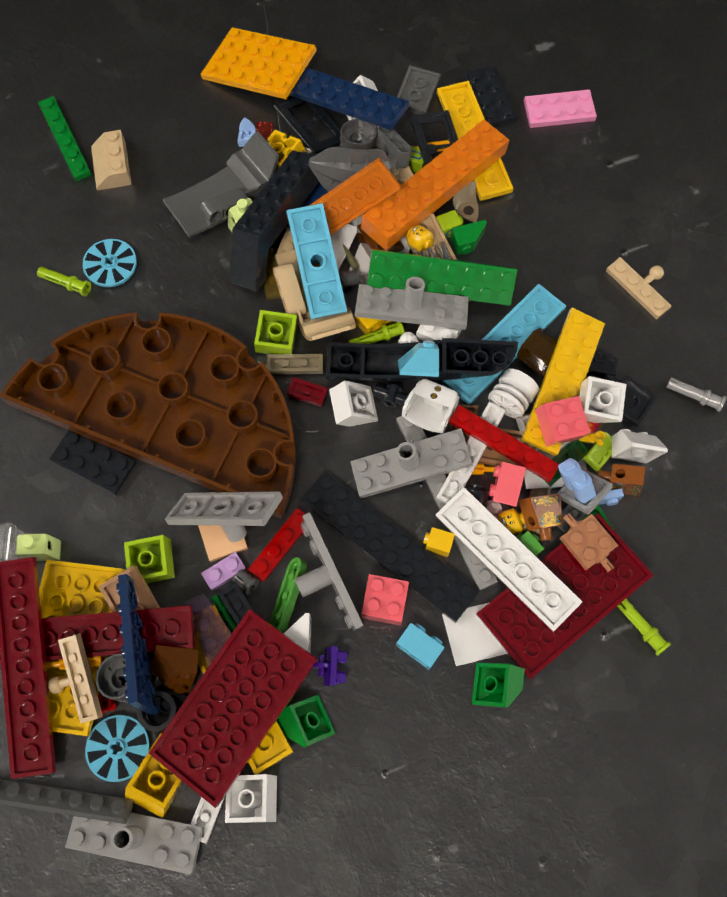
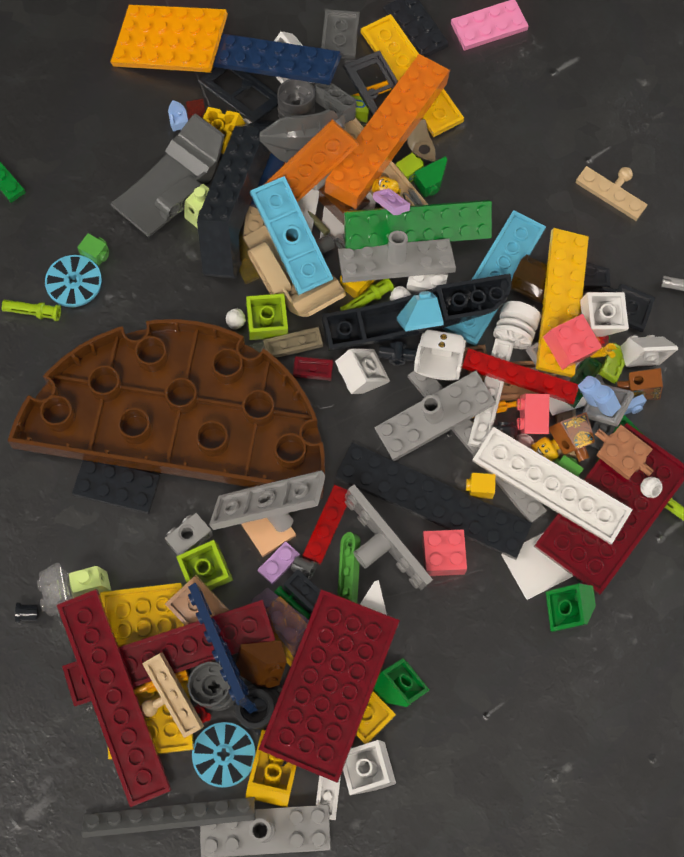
camera: 15 degrees left, 0 degrees up
tan slope [91,130,131,190] -> none
dark purple hips [313,646,347,687] -> none
medium azure brick [396,623,445,670] -> none
none -> bright green brick [77,233,109,266]
none -> light grey brick [165,513,213,556]
none -> white piece [226,308,246,330]
none -> lavender plate [373,188,410,215]
none -> white piece [640,477,662,498]

